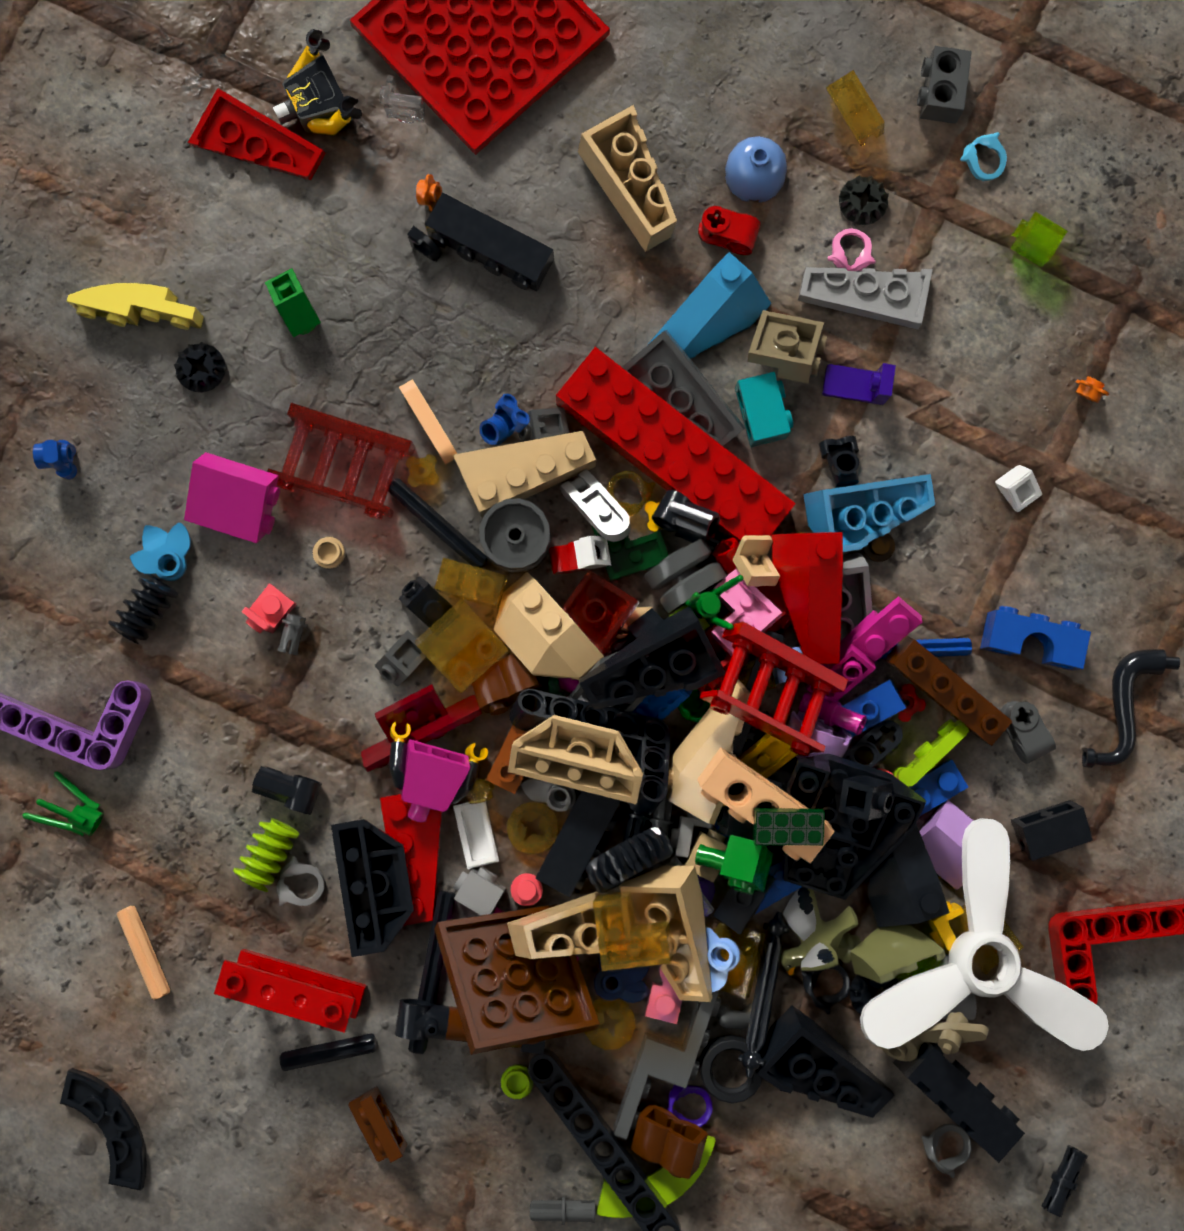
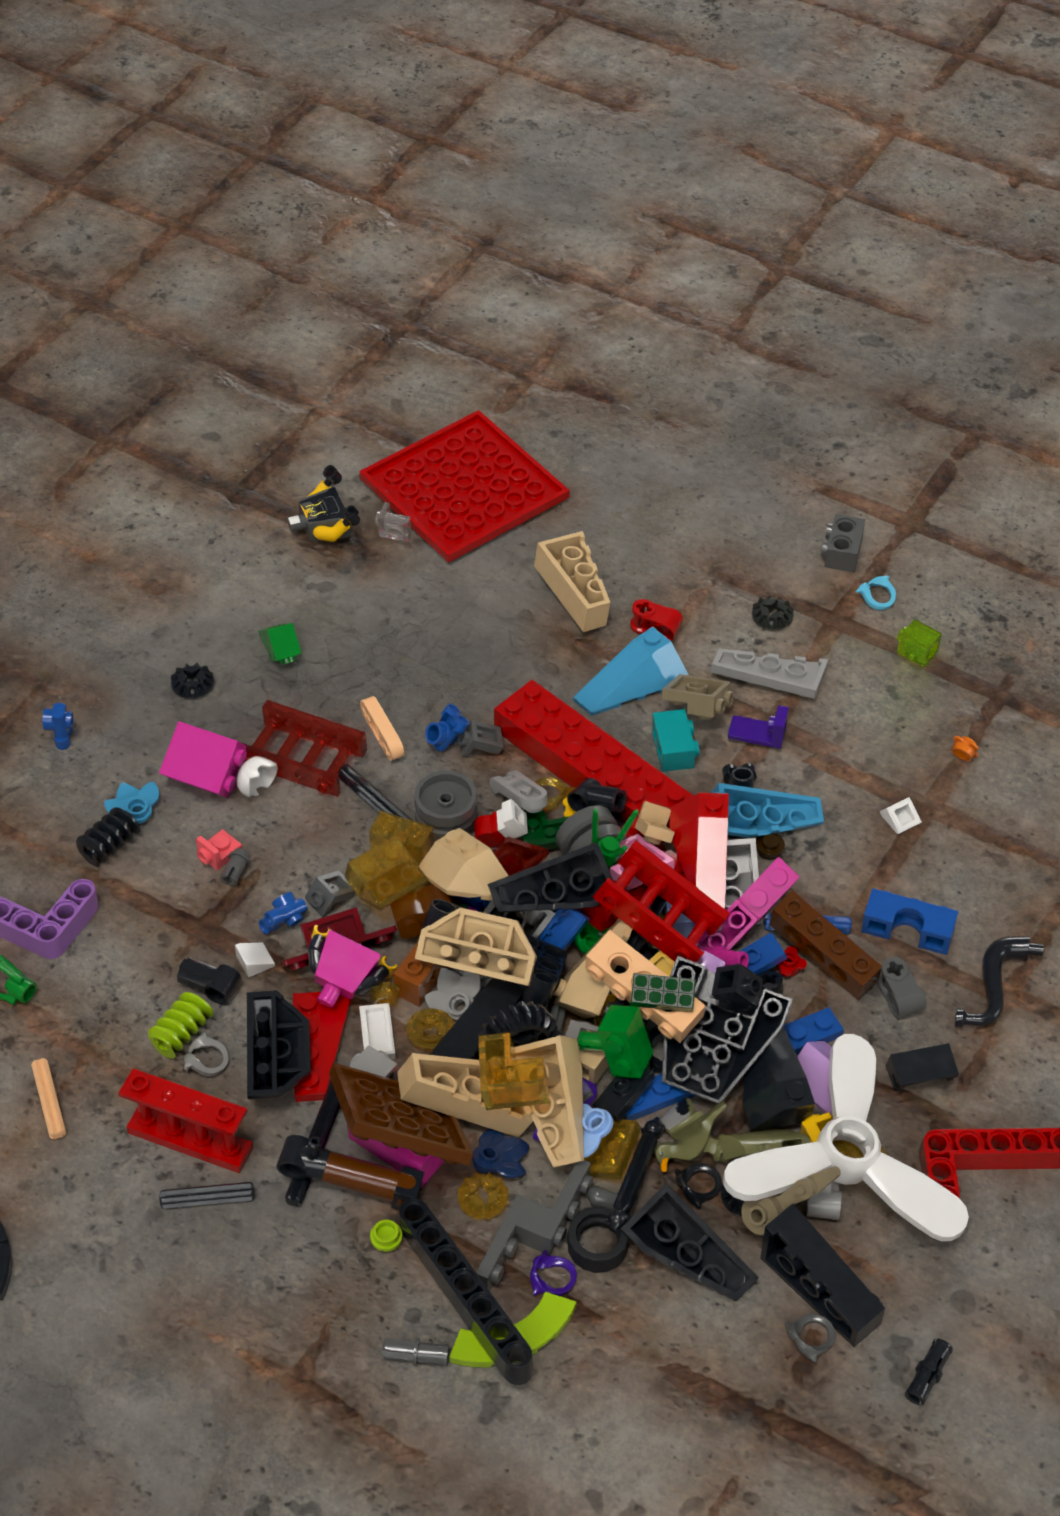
camera: 10 degrees right, 35 degrees down
light yellow slope [67,283,204,330] -> none
red wing [188,88,326,180] -> none
tan plate [313,537,345,569] -> none
reddish brown bracket [348,1086,408,1163] -> none
black bracket [399,576,454,631] -> none
clear yellow plate [406,454,439,487] -> none
black tile [407,225,442,262] -> none
orange plate [416,174,442,212] -> none
black brick [425,192,554,292] -> none
tan wedge [453,431,596,518] -> none
dark grey wing [622,330,745,446] -> none
reddish brown brick [631,1104,708,1179] -> none
bright pink plate [645,963,682,1024] -> none
medium blue cylinder [725,136,787,202] -> none
clear yellow hinge [826,70,885,146] -> none
bright pink piece [827,228,876,271] -> none
lime plate [892,719,969,787] -> none
none -> white slope [235,943,275,978]
none -> white hair [237,756,278,797]
none -> blue plate [259,892,308,934]

